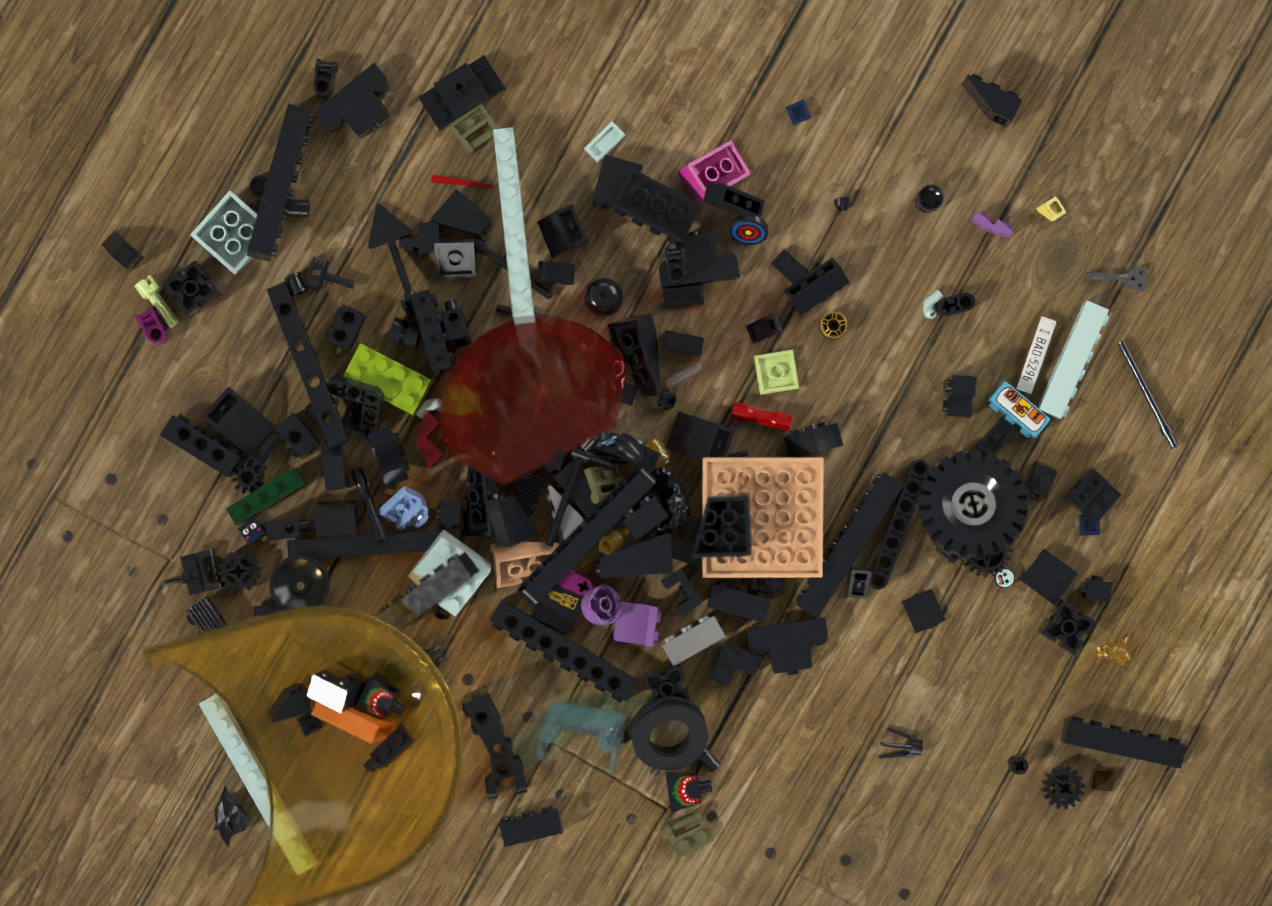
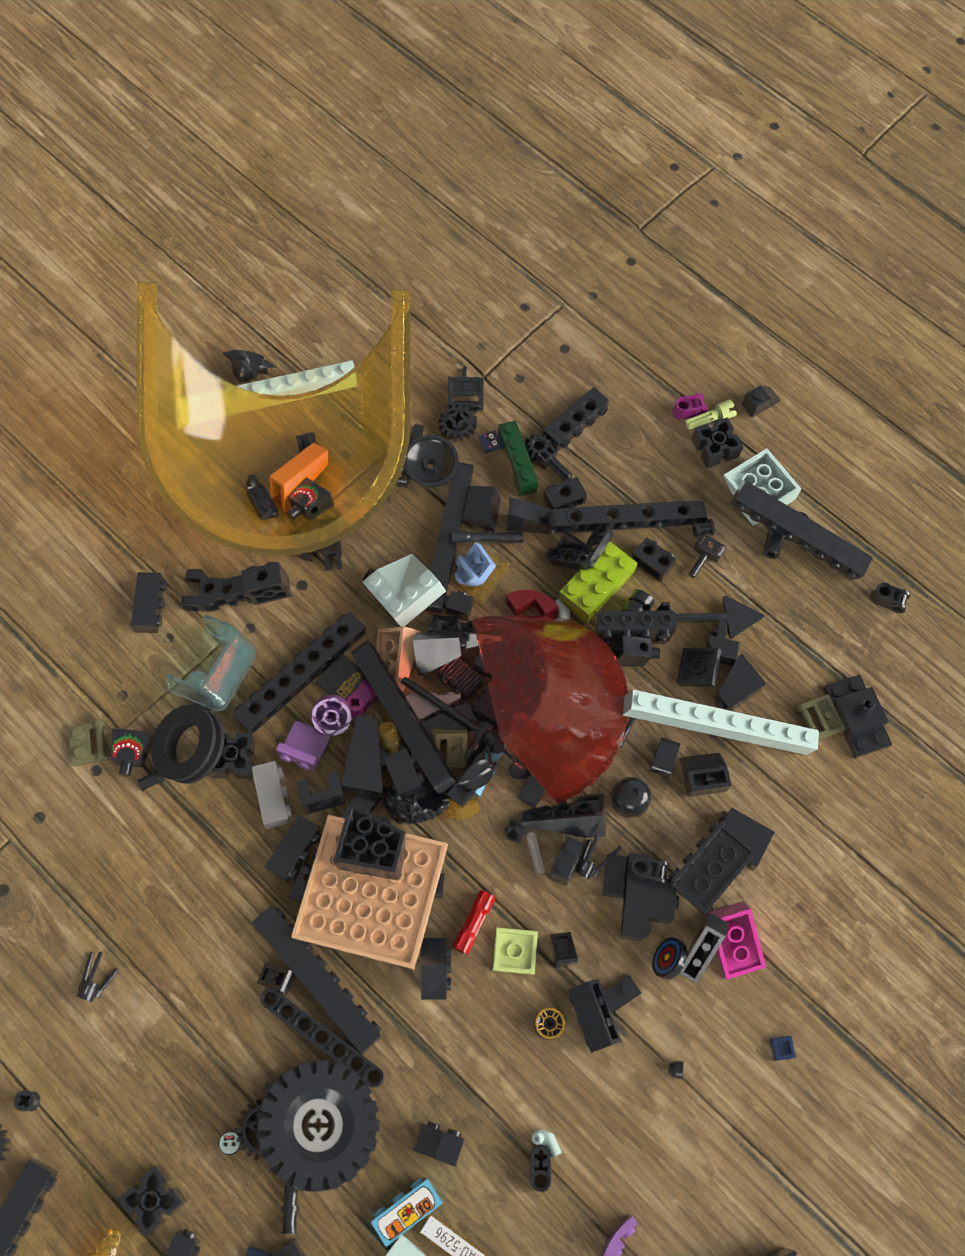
camera: 100 degrees right, 20 degrees down
black brick [186,597,230,643] -> none
black slope [202,387,276,456] -> none
black torso [265,517,311,542] -> none
black slope [268,683,312,723] -> none
brick [307,670,367,713] -> none
black brick [313,63,390,139] -> none
black brick [368,426,410,487] -> none
black brick [374,552,480,638] -> none
red sticker [431,175,493,188] -> none
black piece [474,236,553,299] -> none
light aqua tile [584,121,626,163] -> none
black slope [665,411,735,462] -> none
black brick [710,641,762,687] -> none
black brick [746,617,828,675] -> none
black piece [902,588,946,633] -> none
black wheel [915,185,944,214] -> none
black plate [975,416,1017,455] -> none
black slope [1020,549,1078,605] -> none
black torso [1026,460,1058,502] -> none
none -> black pin [281,1185,299,1234]
none -> black plant [575,835,622,880]

